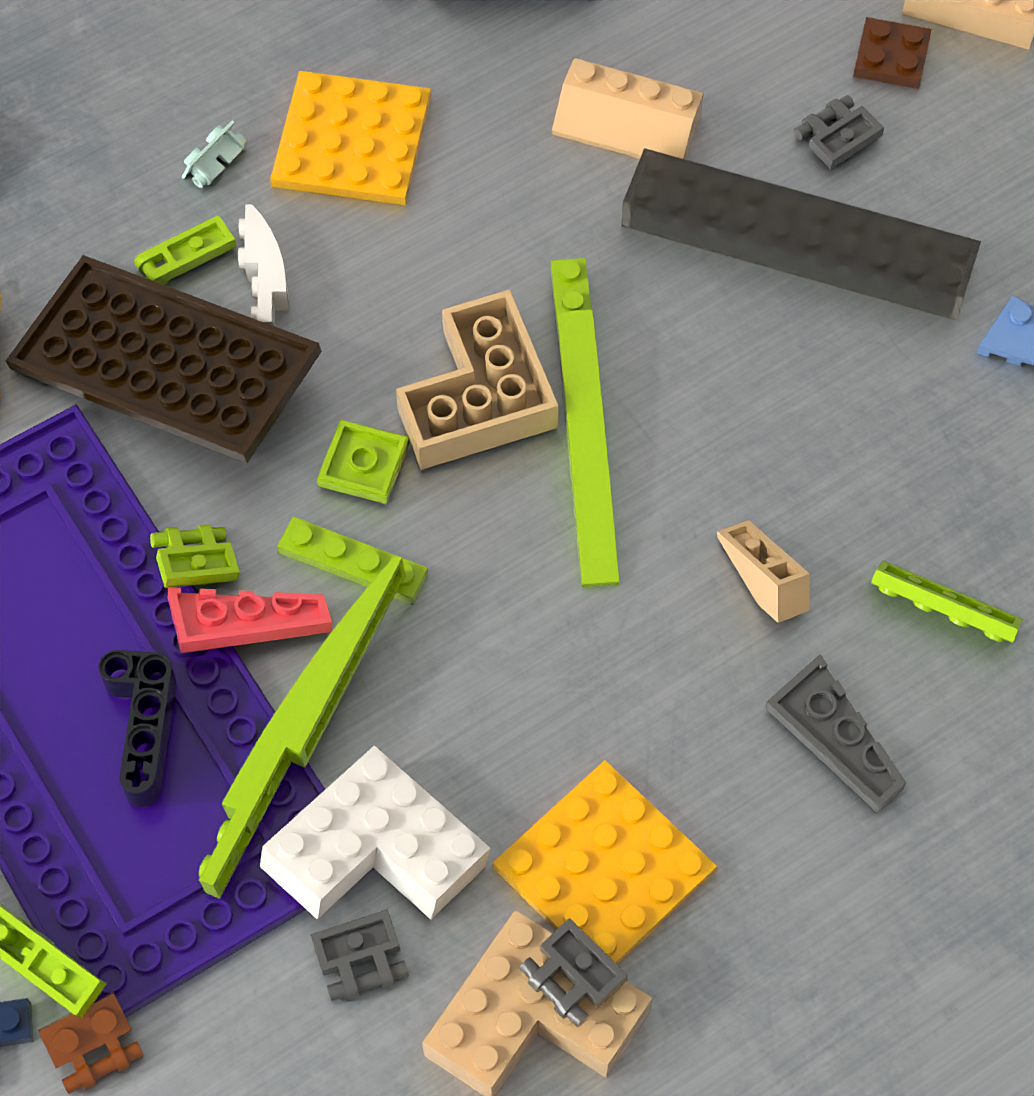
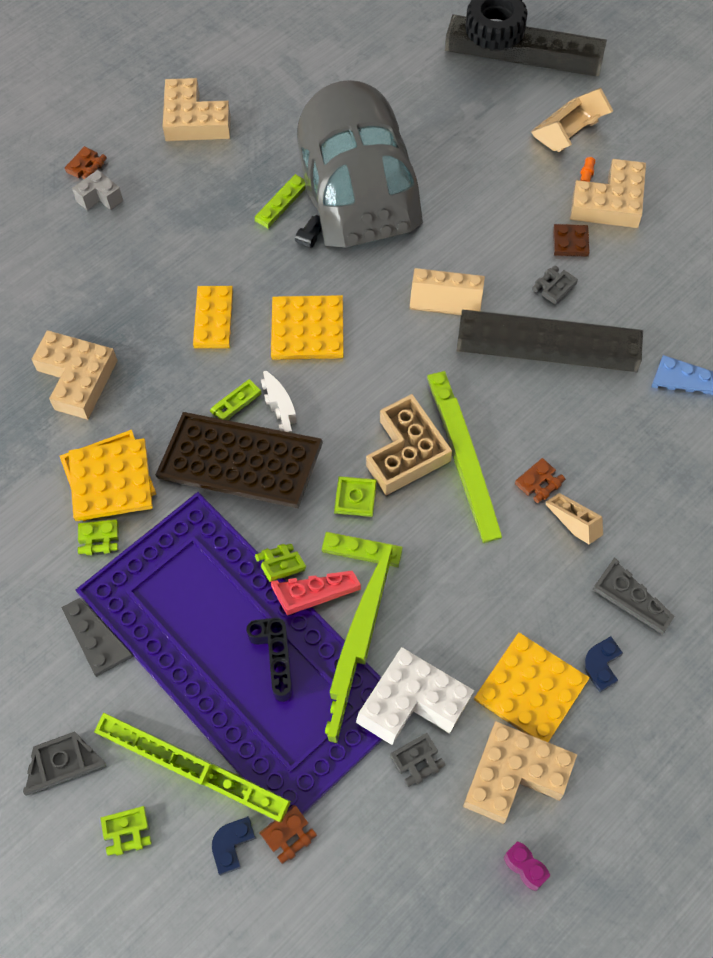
camera: 10 degrees left, 0 degrees up
light aqua hinge [182,120,247,188] -> none
dark grey plate [519,918,628,1027] -> none
lime plate [871,560,1023,643] -> none
none -> yellow plate [193,286,233,348]
none -> dark orange plate [515,458,566,503]
none -> dark blue plate [585,636,623,693]

